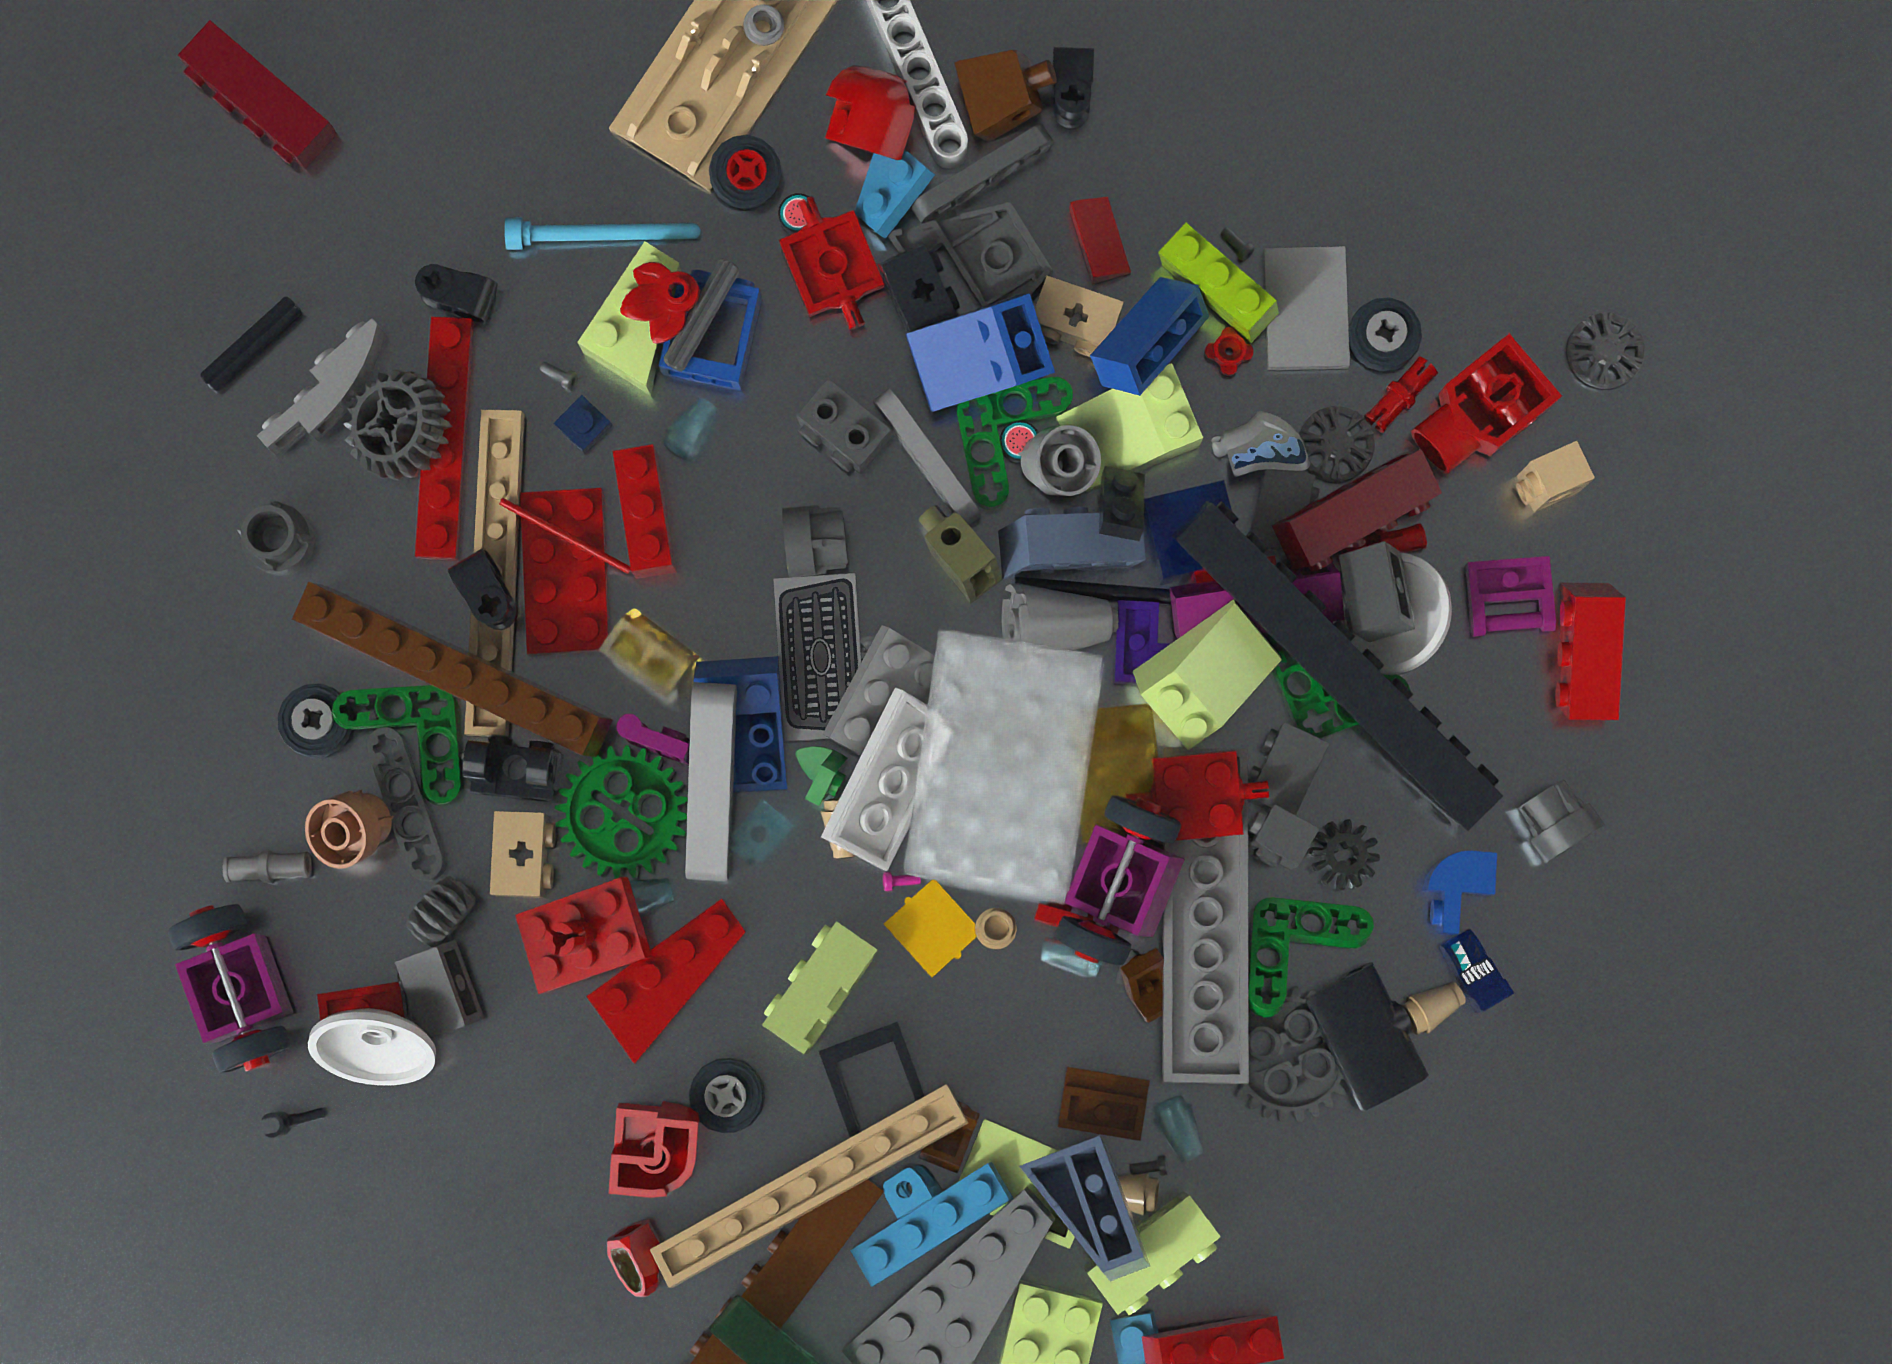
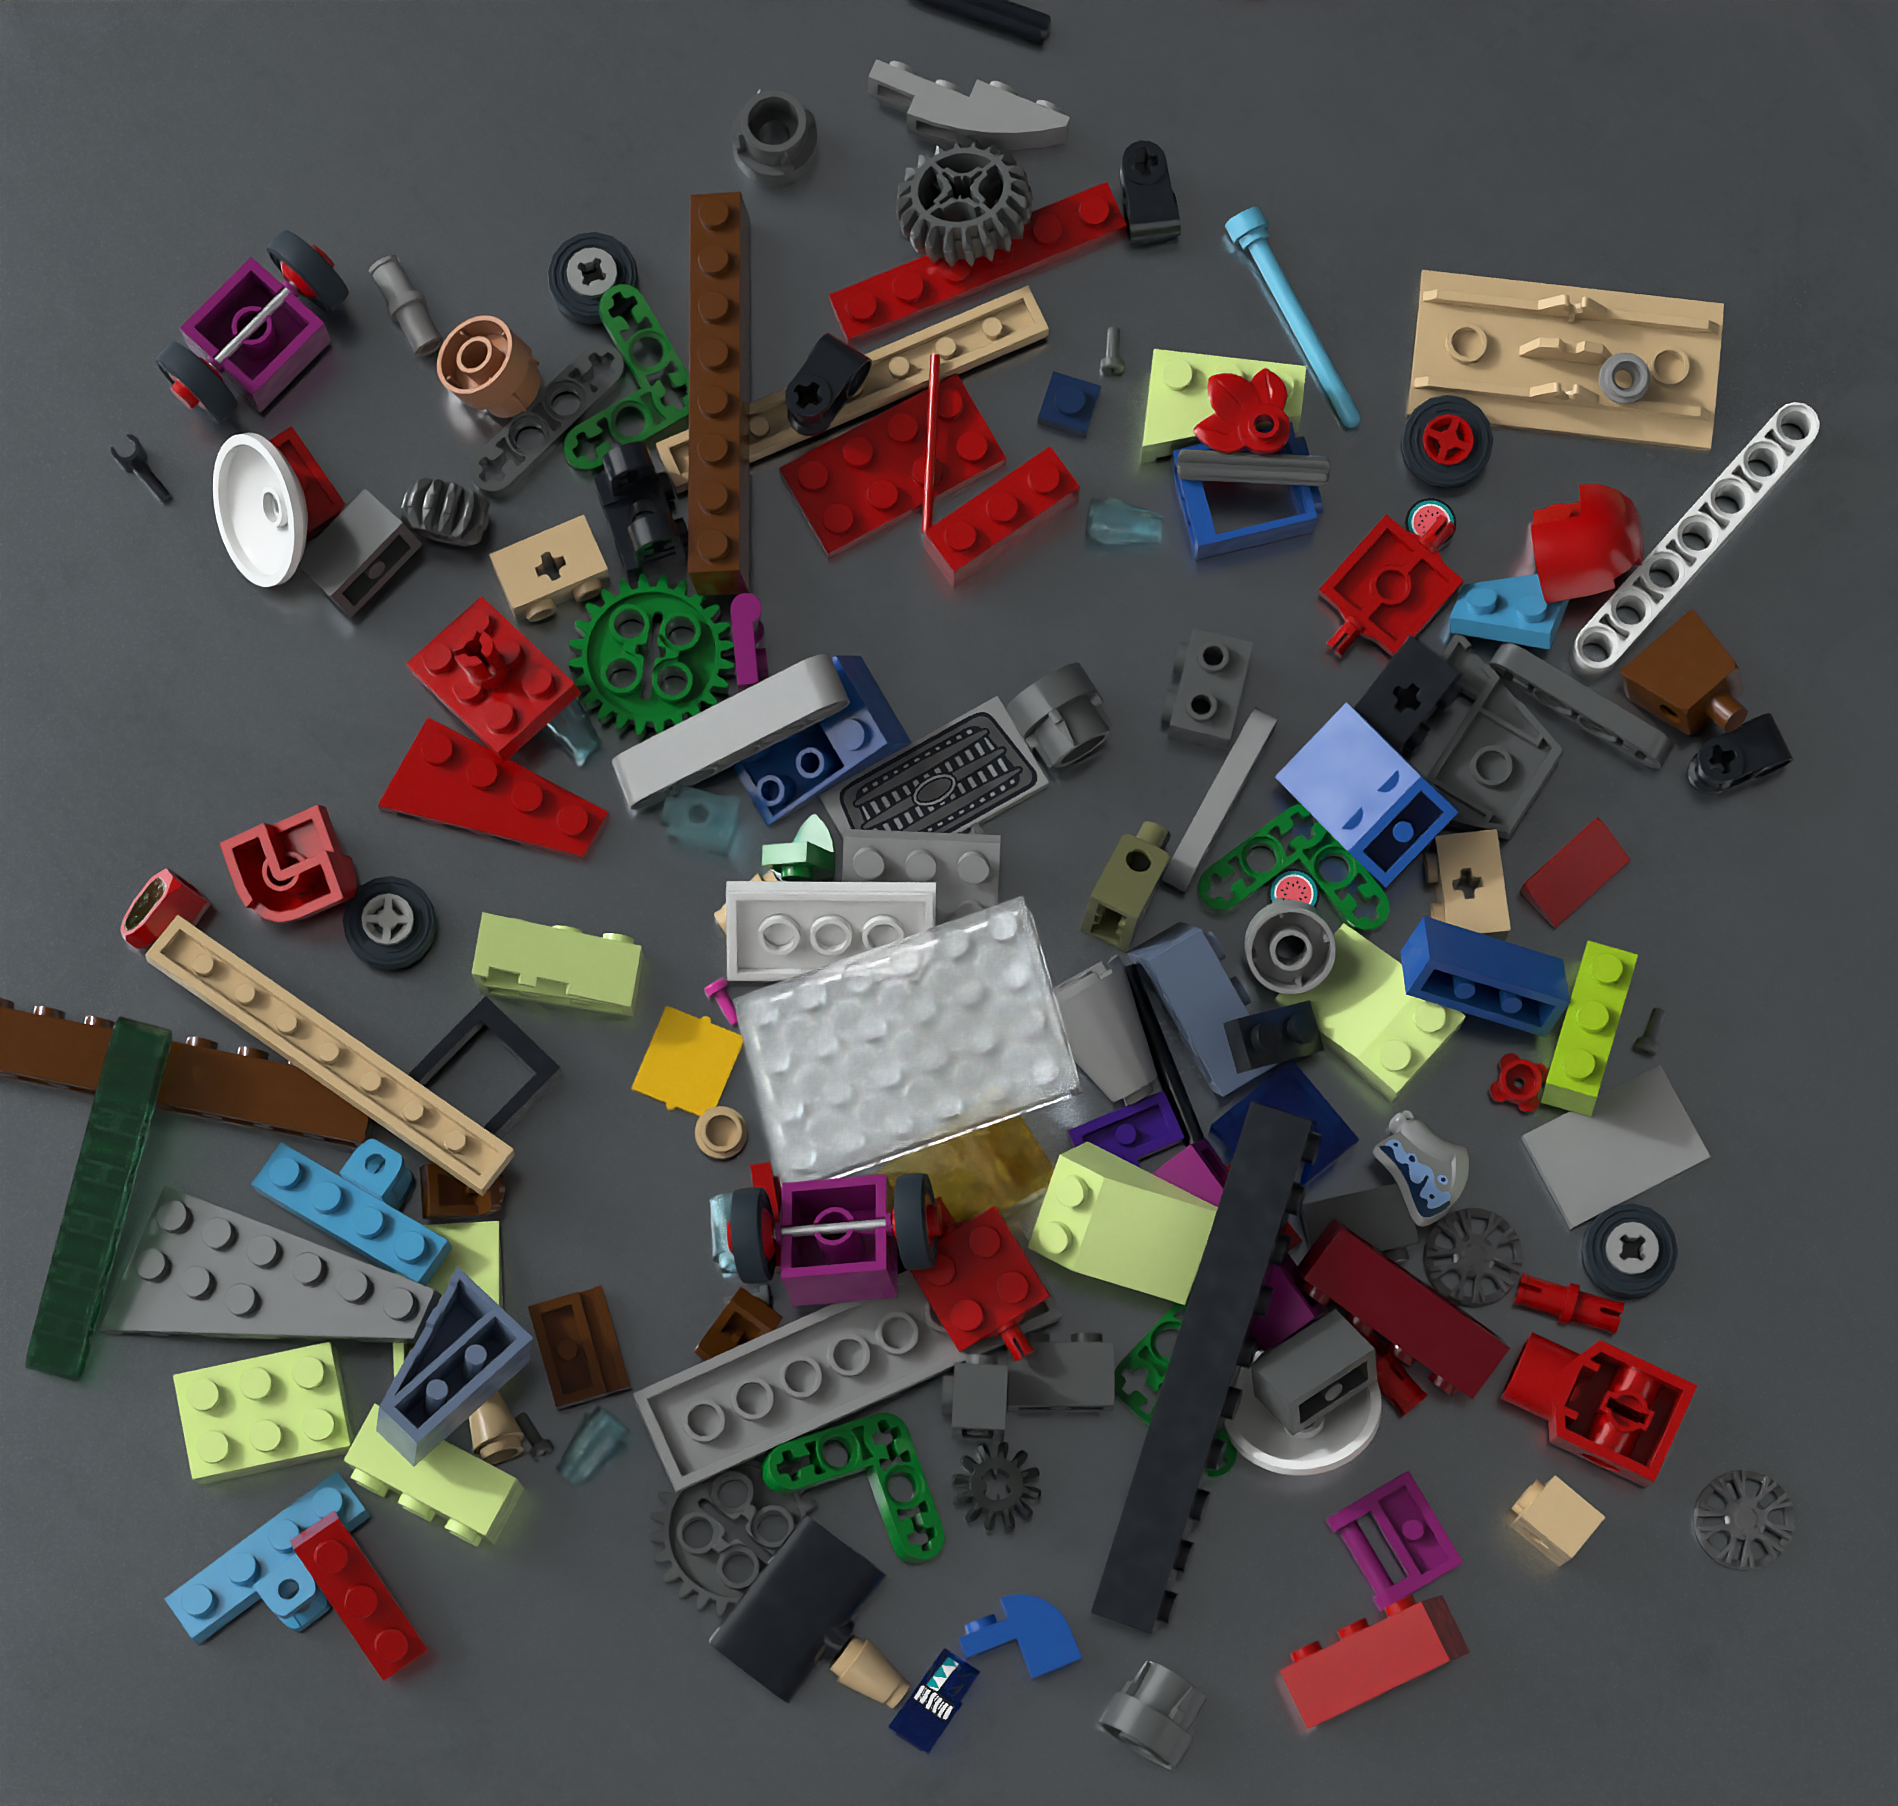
camera: 60 degrees right, 5 degrees down
clear yellow brick [599,608,700,699] -> none

